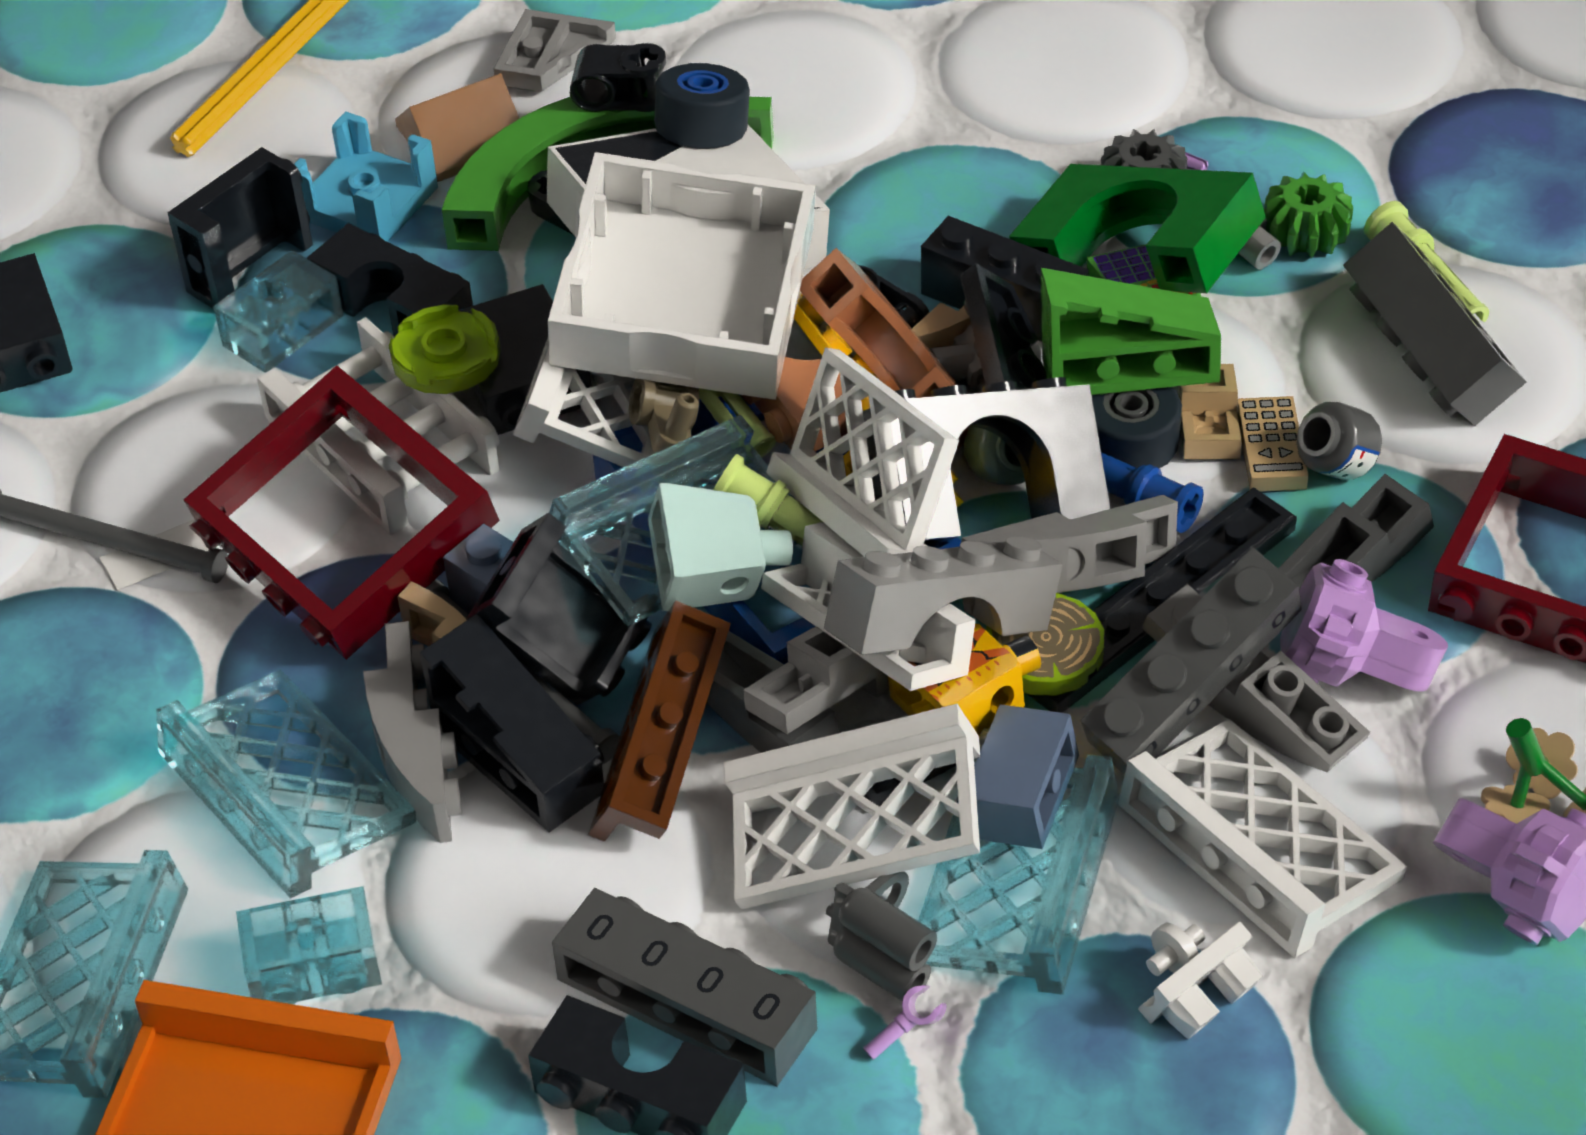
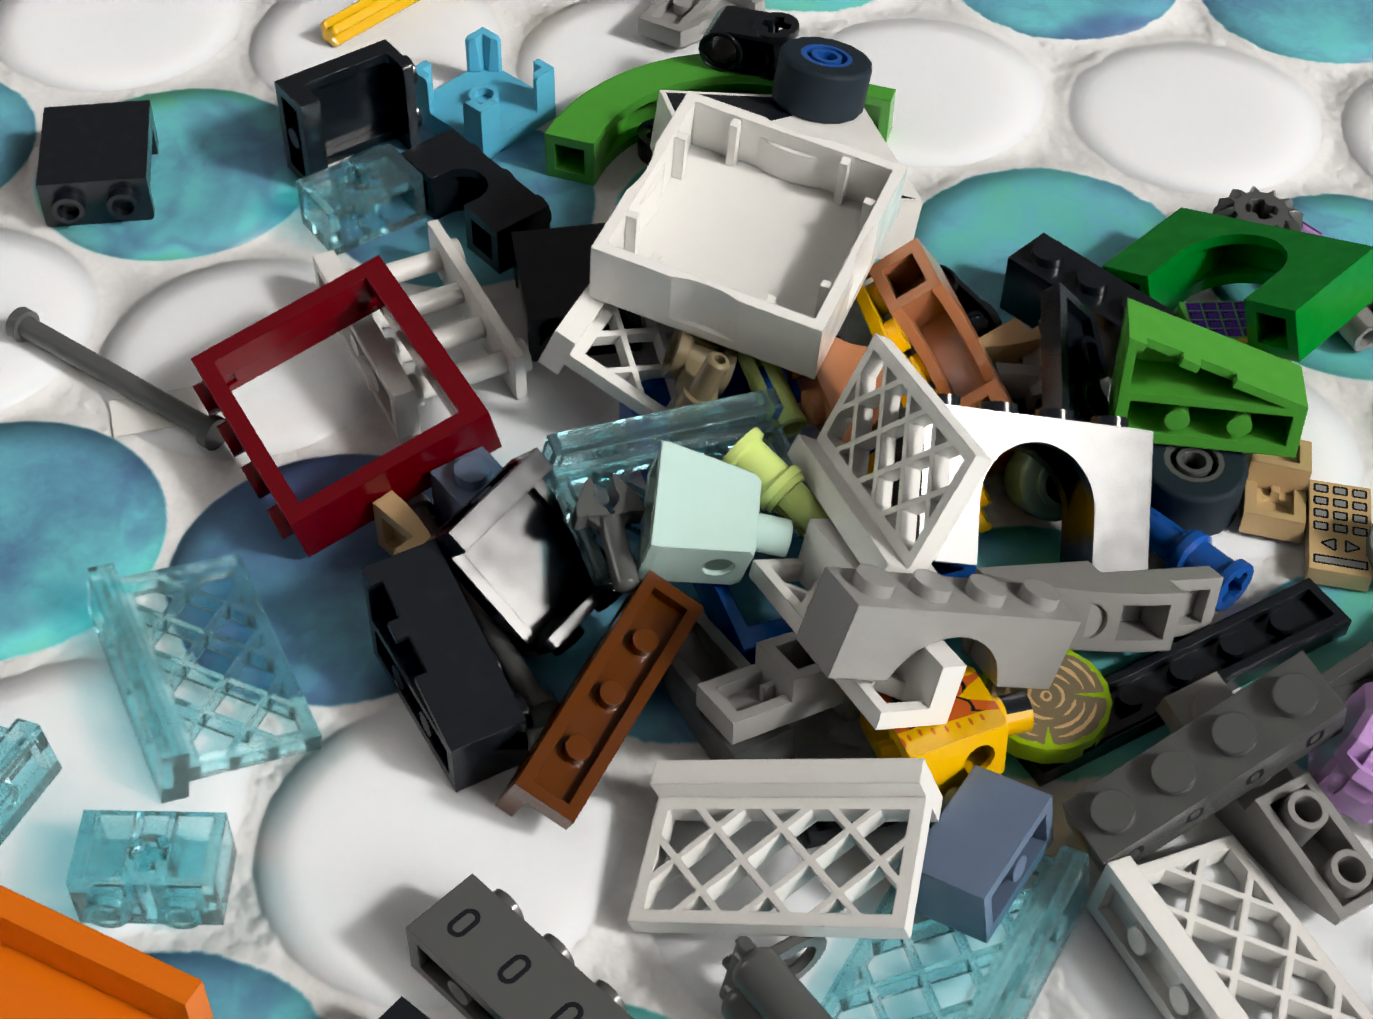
camera: 10 degrees right, 0 degrees up
light grey slope [363,621,462,843] -> none
lime tile [389,304,501,394] -> none
medium nougat slope [395,73,520,182] -> none
none -> dark grey bar [571,475,646,593]

